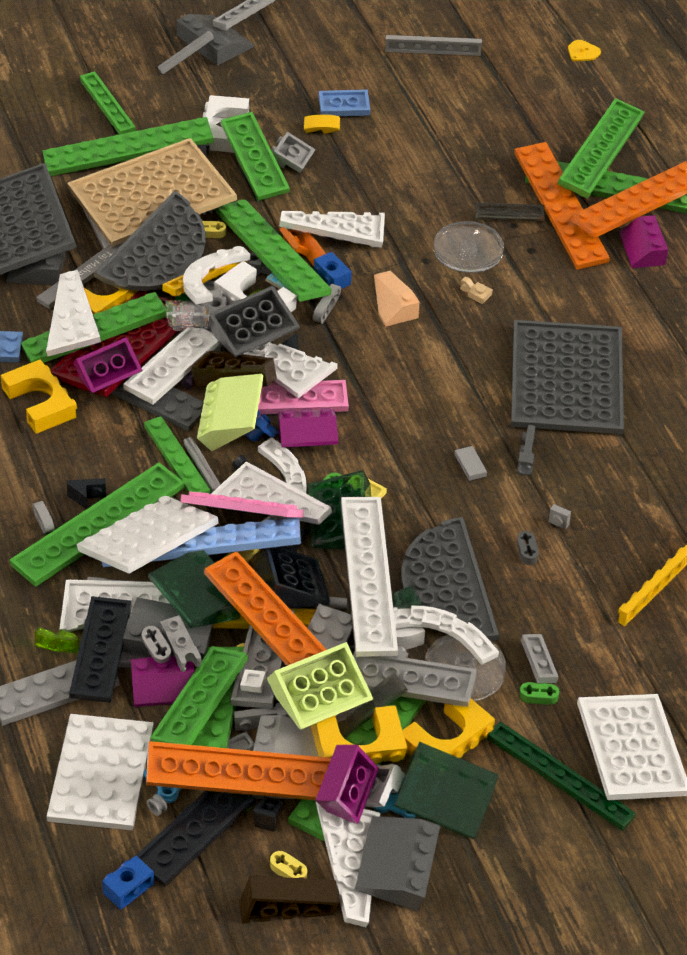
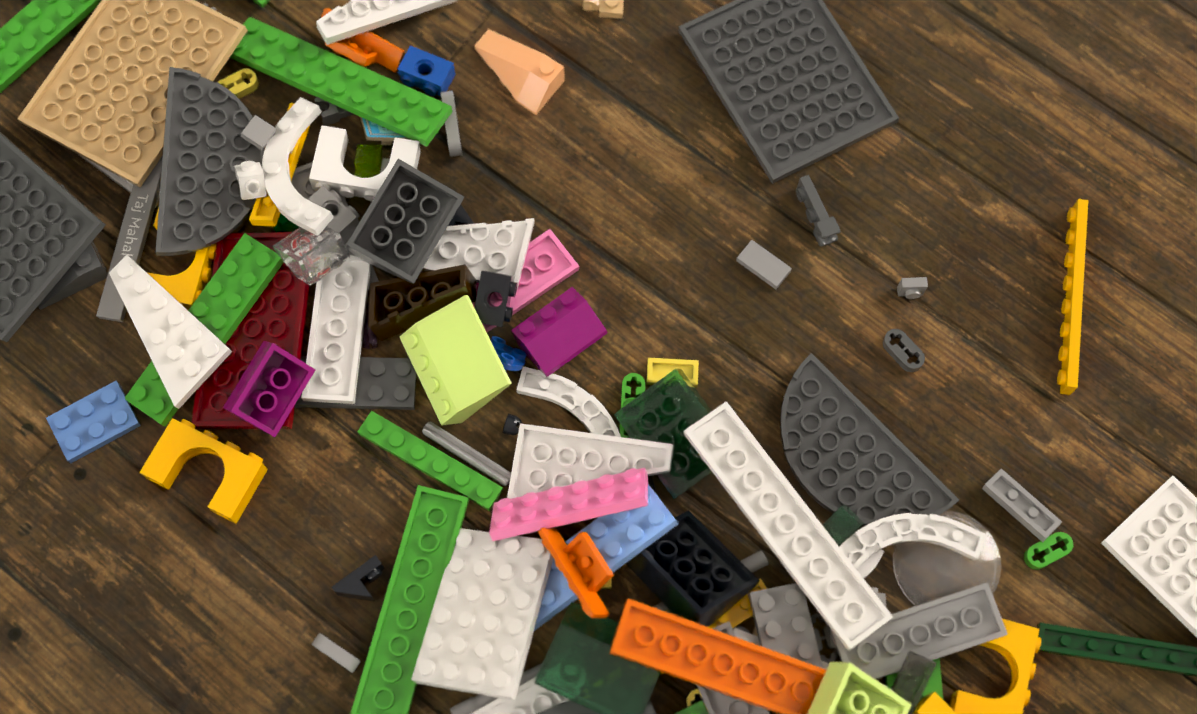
camera: 30 degrees left, 25 degrees up
none -> white bracket [234,161,267,200]
none -> light grey tile [241,115,276,150]
none -> black brick [475,271,518,327]
none -> orange bracket [538,528,614,618]

